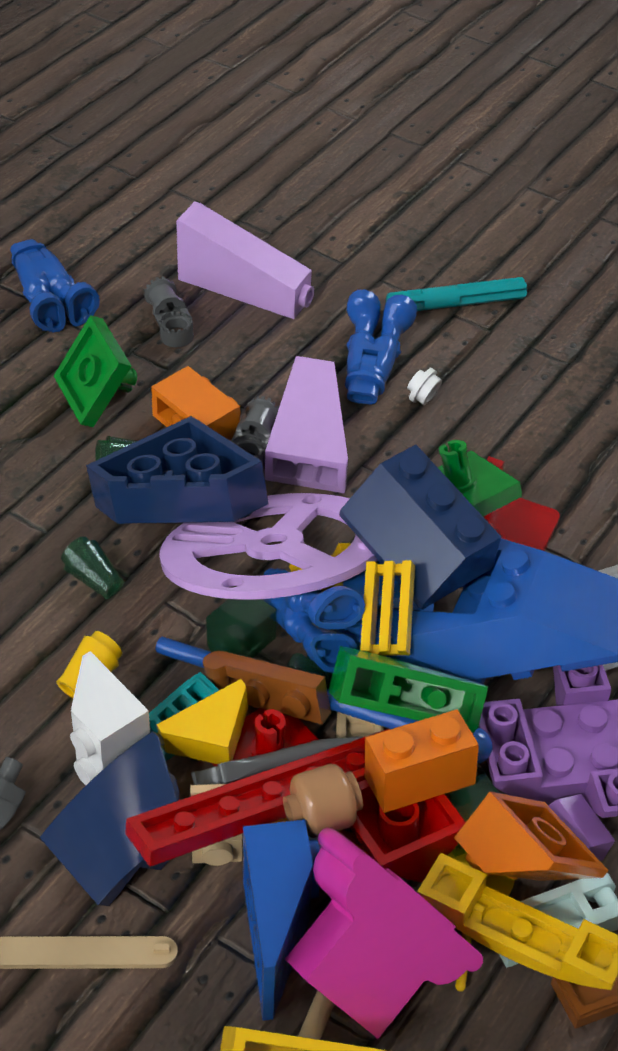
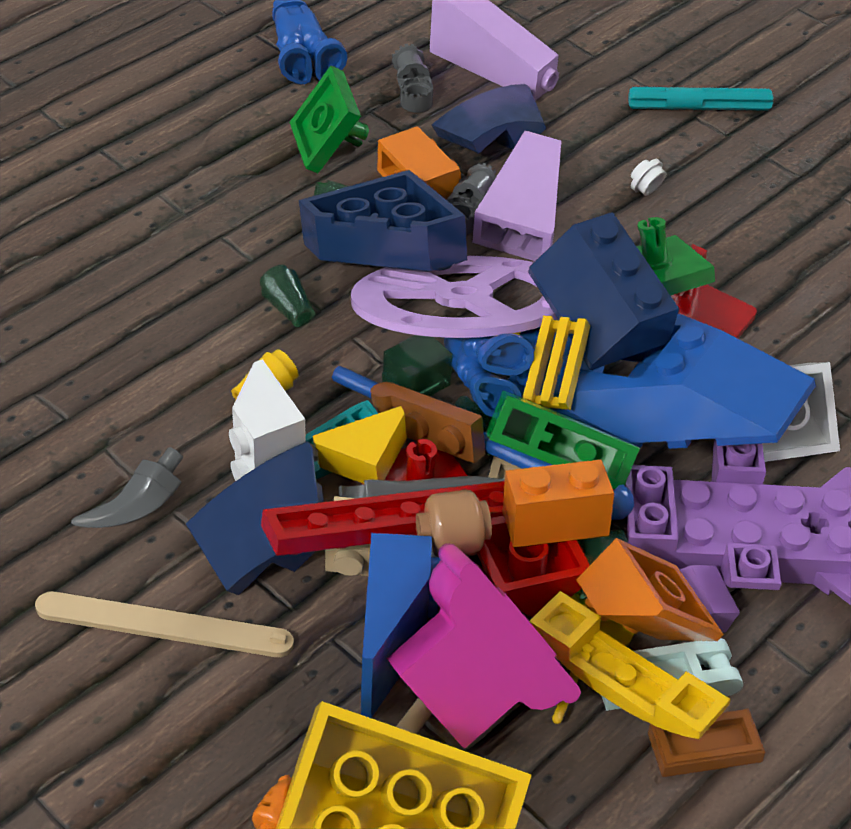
camera: 10 degrees right, 0 degrees up
blue piece [345,289,417,405] -> none
none -> dark blue slope [431,84,547,153]

